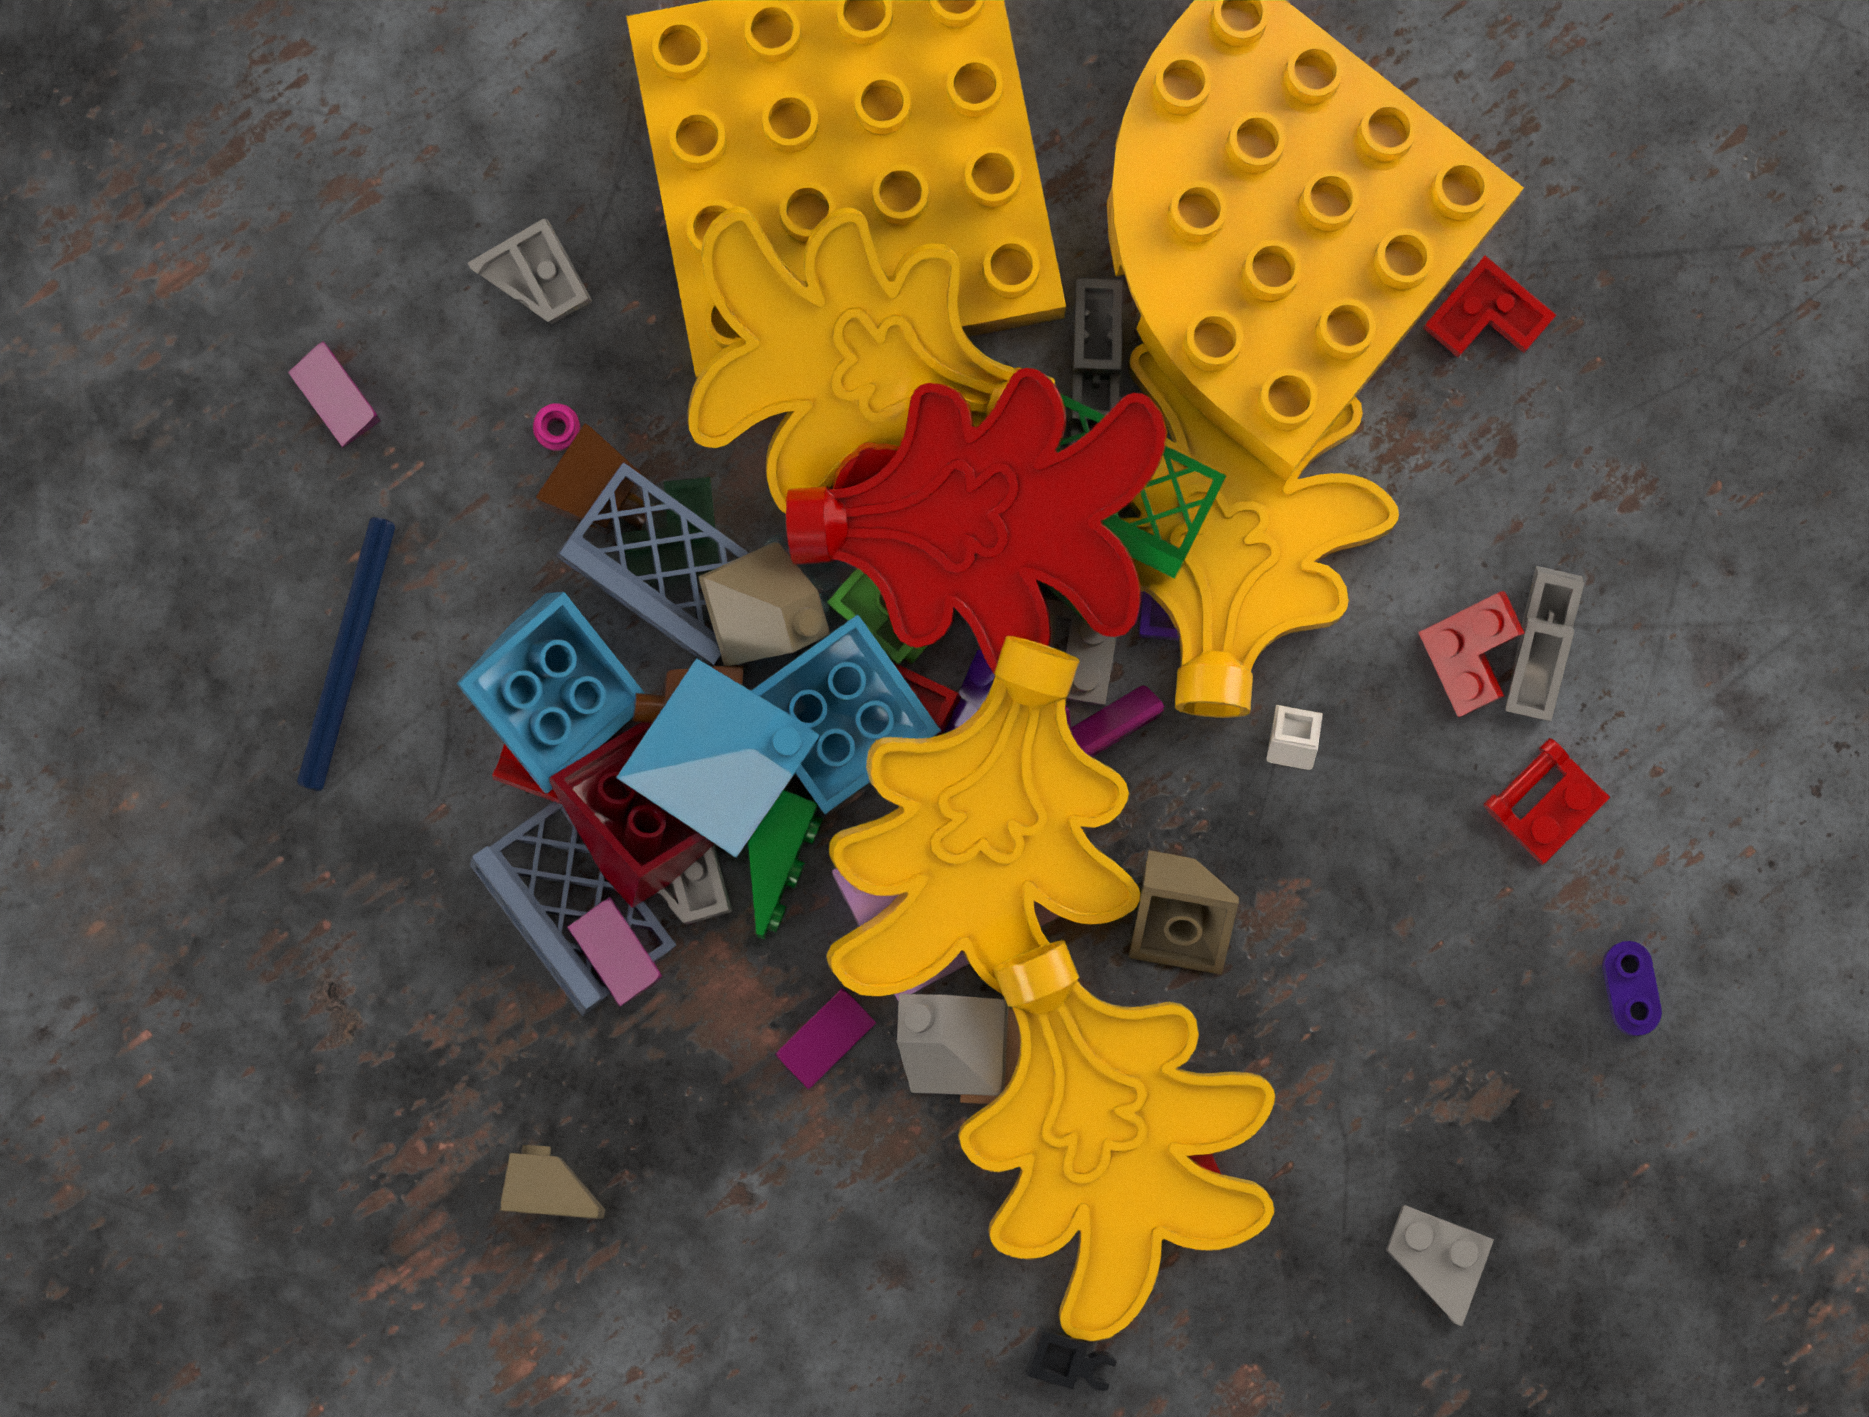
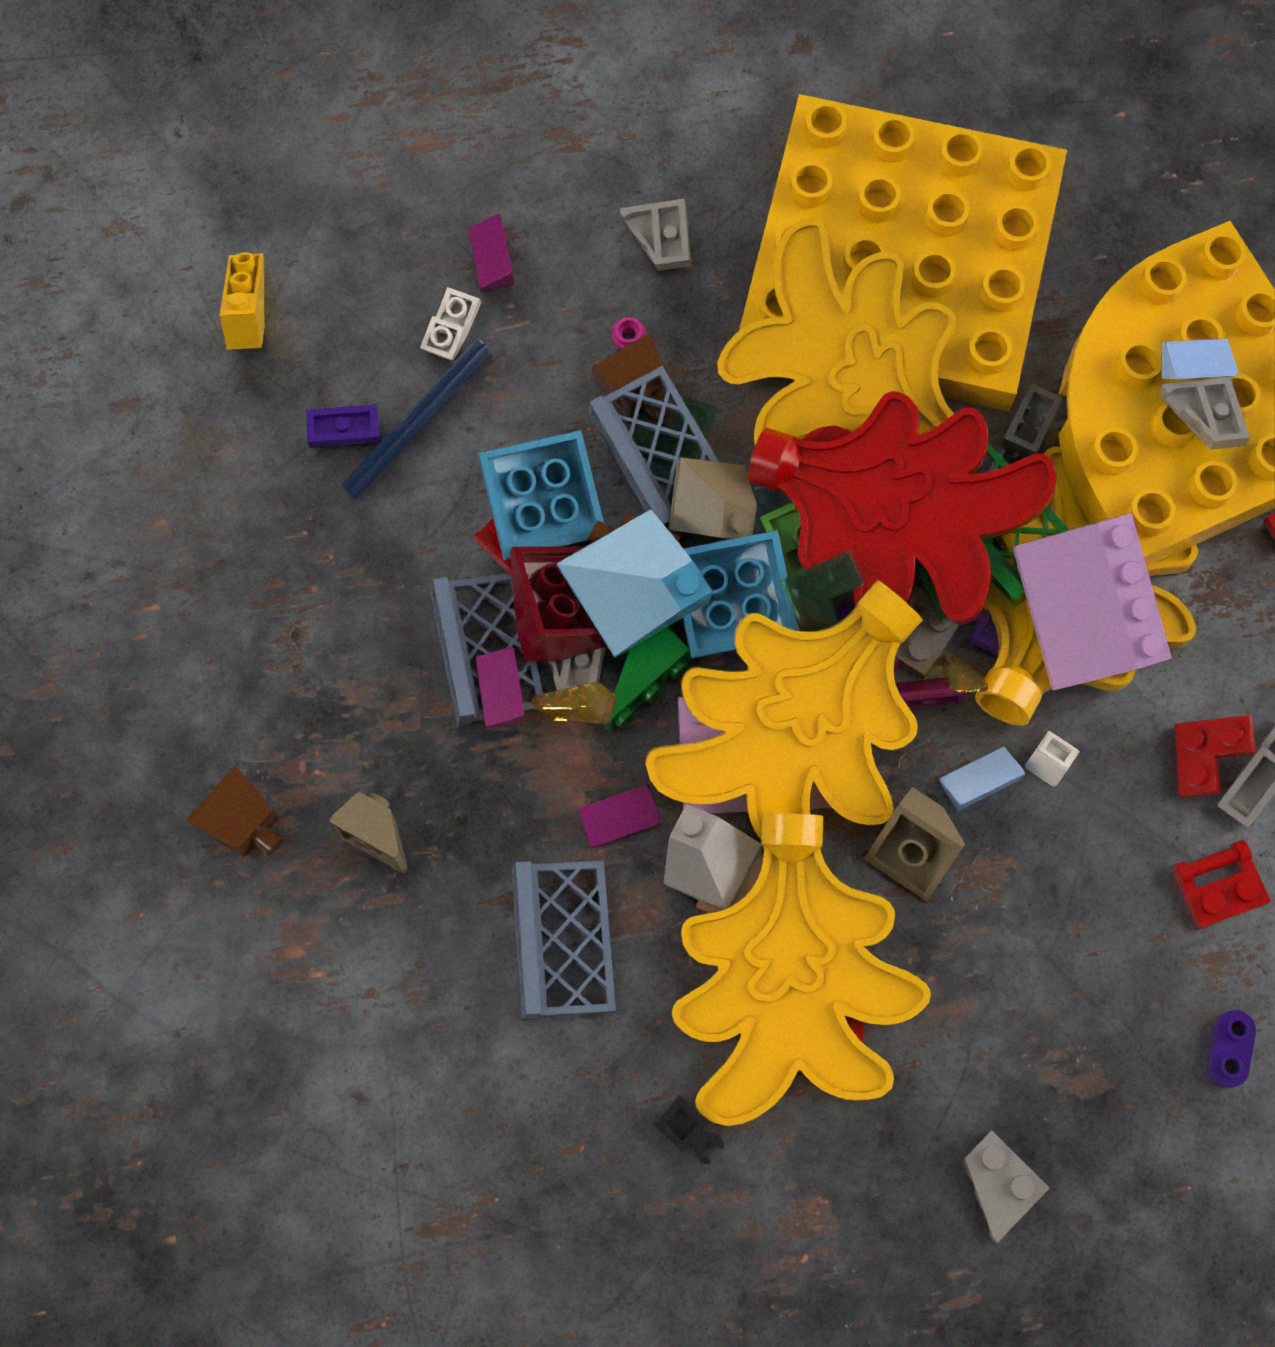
camera: 30 degrees right, 10 degrees down
none -> reddish brown torso [186,766,283,857]
none -> yellow slope [220,252,265,350]
none -> dark purple plate [306,404,380,448]
none -> white slope [420,287,481,361]
none -> sand blue fence [512,861,616,1020]
none -> clear yellow slope [531,682,616,724]
none -> clear green plate [781,550,865,631]
none -> light blue slope [939,747,1025,812]
none -> clear yellow slope [943,648,988,692]
none -> lavender slope [1012,513,1172,690]
none -> light grey wing [1159,377,1250,450]
none -> light blue slope [1162,339,1238,379]

